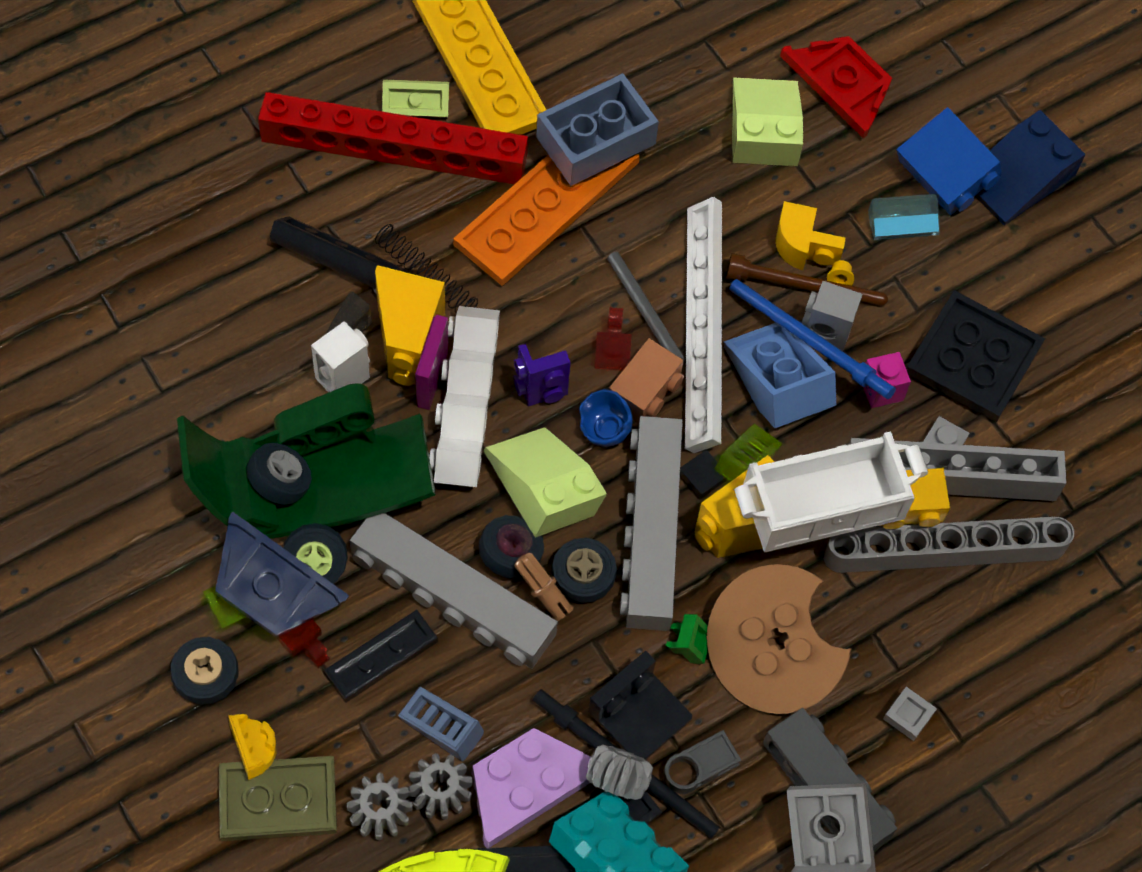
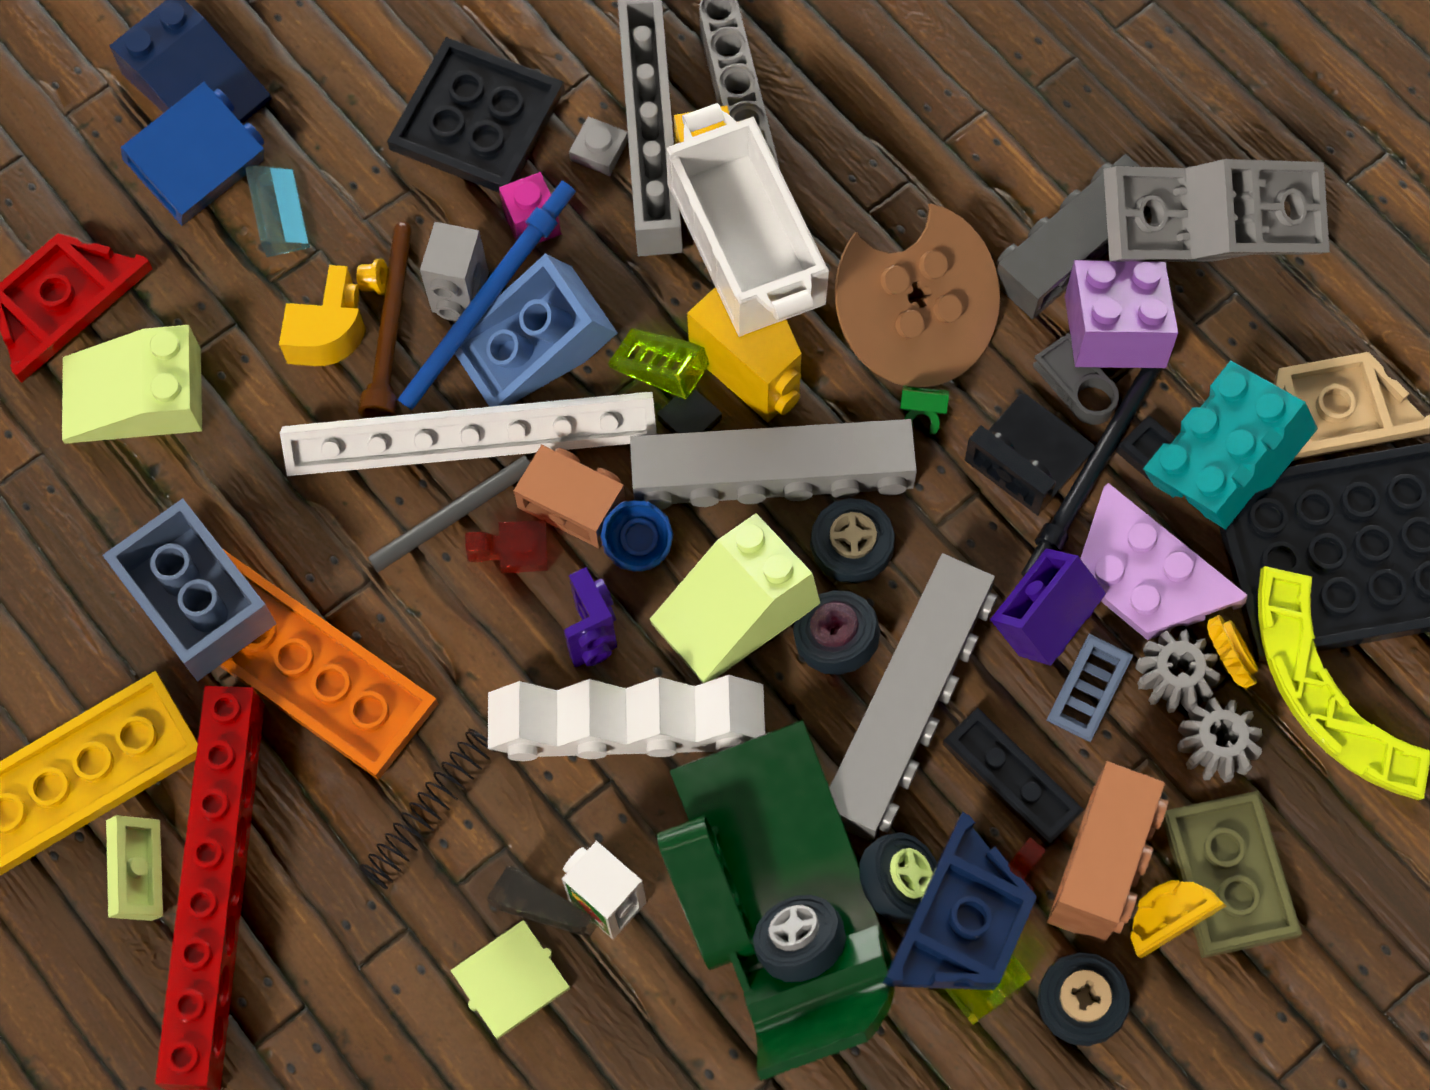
camera: 90 degrees left, 5 degrees up
black brick [270,216,407,289] -> none
yellow slope [375,265,445,386] -> none
magenta tile [415,314,449,410] -> none
medium nougat axle [515,552,574,621] -> none
light grey gear [586,745,653,800] -> none
light grey plate [883,687,937,741] -> none
none -> yellowish green piece [450,920,570,1040]
none -> dark purple brick [990,548,1106,666]
none -> nougat brick [1047,761,1169,944]
none -> medium lavender brick [1065,260,1178,368]
none -> yellow gear [1207,615,1259,689]

